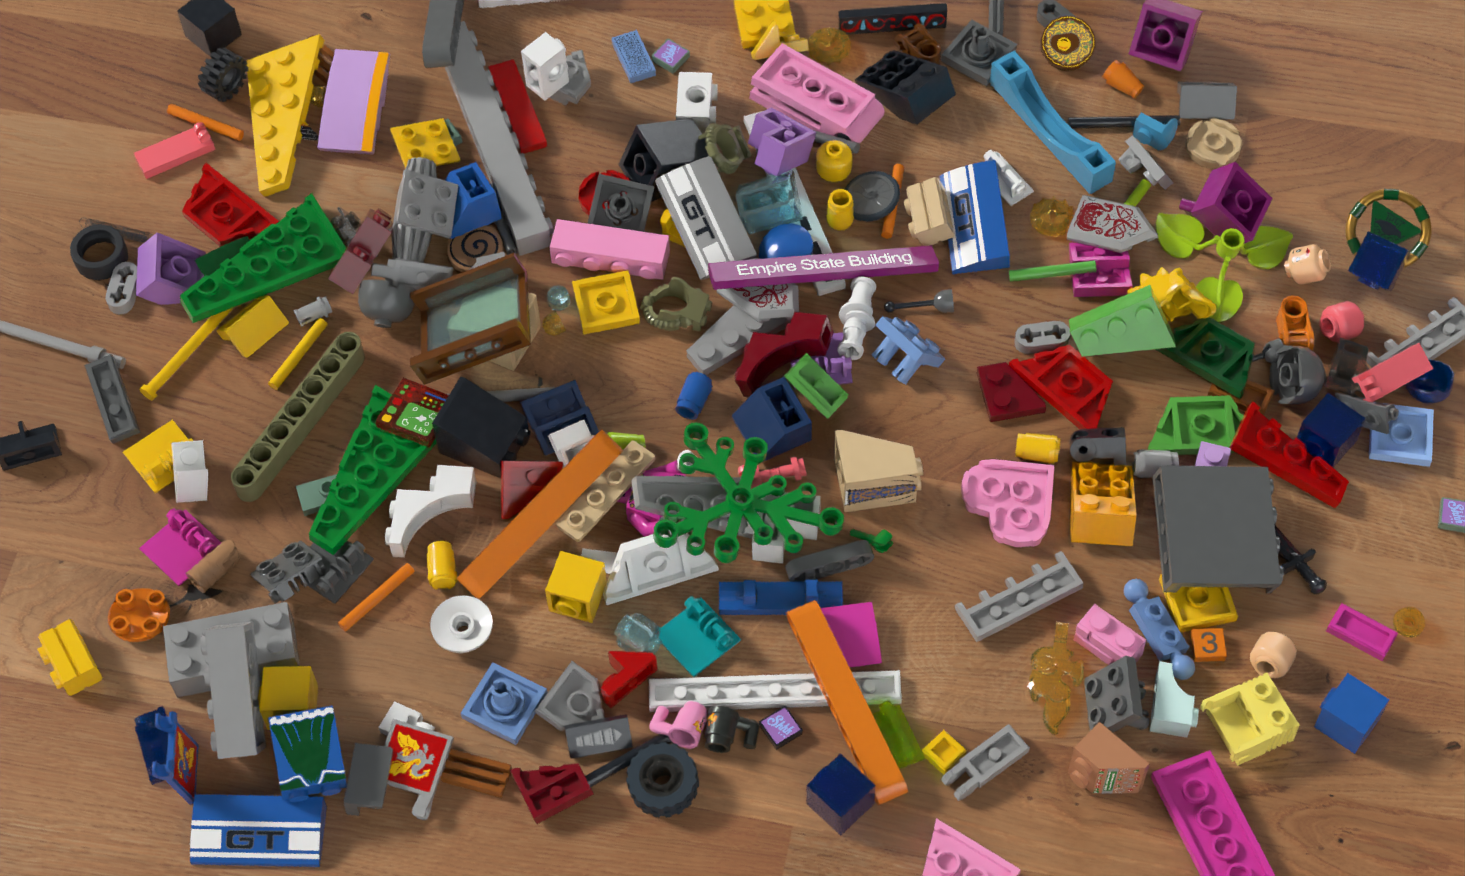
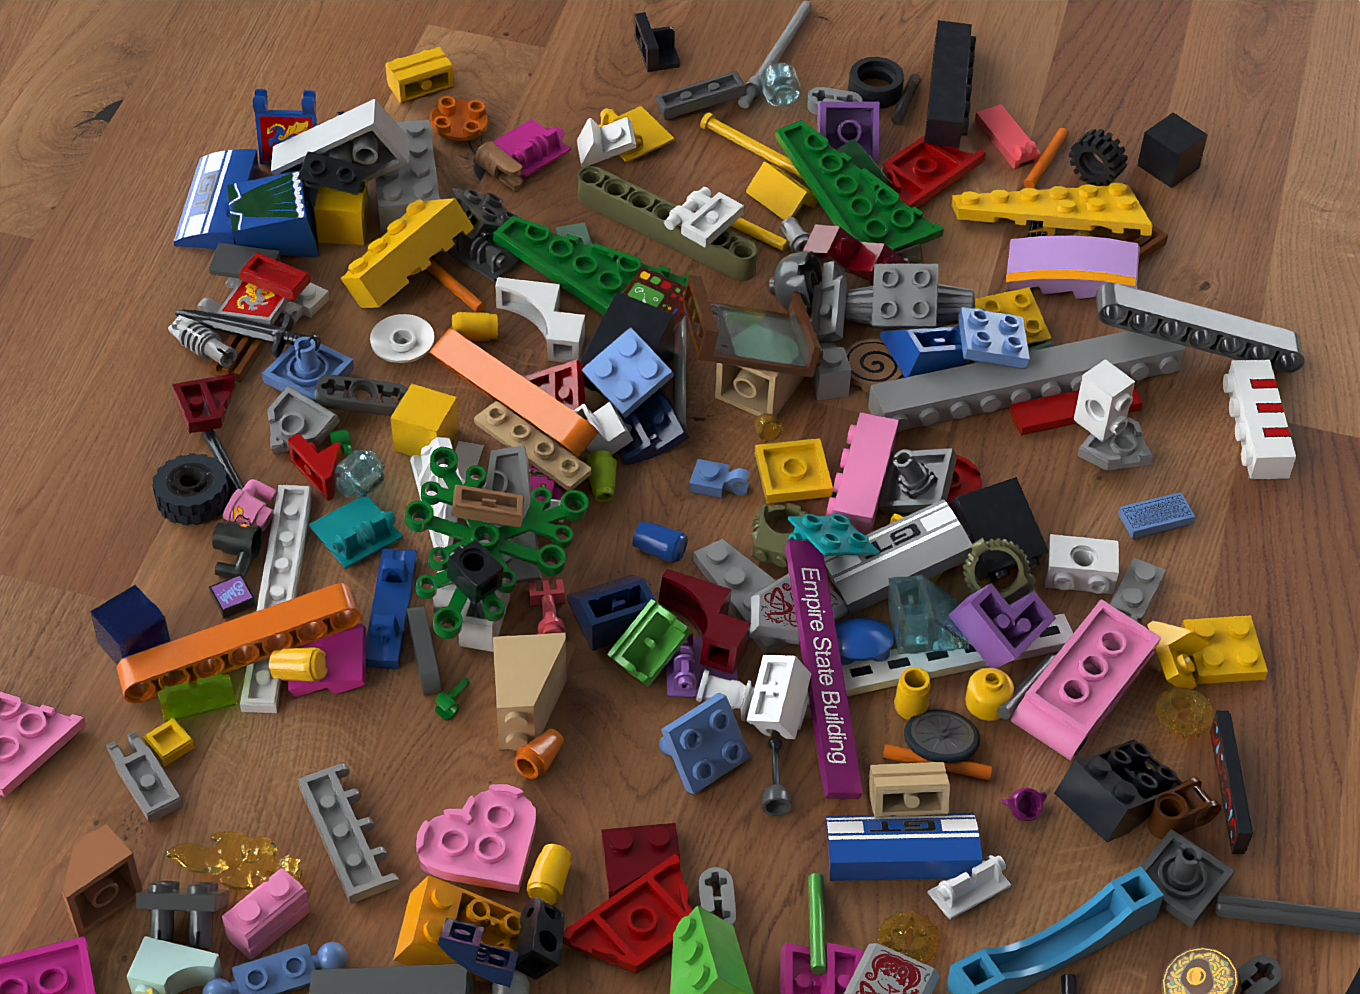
camera: 90 degrees right, 10 degrees down
clear light blue hinge [547,285,570,311] -> none
tile [564,714,633,759] -> none
tile [651,38,690,74] -> none
none -> light grey hinge [168,315,237,368]
none -> black sword [175,309,321,359]
none -> red tile [239,252,311,301]
none -> yellow piece [269,647,328,682]
none -> black hinge [298,151,367,195]
none -> dark grey beam [314,375,408,416]
none -> green hand [330,429,361,471]
none -> yellow wedge [341,198,474,308]
none -> dark blue slope [438,918,518,988]
none -> black brick [447,539,504,605]
none -> medium nougat tile [451,485,524,528]
none -> orange cone [514,729,564,780]
none -> light blue plate [582,327,674,418]
none -> white plate [664,187,744,248]
none -> medium blue plate [689,459,750,498]
none -> white hinge [746,655,811,739]
none -> clear light blue head [760,63,801,106]
none -> teal hinge [788,514,880,556]
none -> black brick [924,20,976,147]
none -> medium blue plate [958,307,1030,369]
none -> magenta piece [1002,787,1047,821]
none -> light grey hinge [1110,558,1166,624]

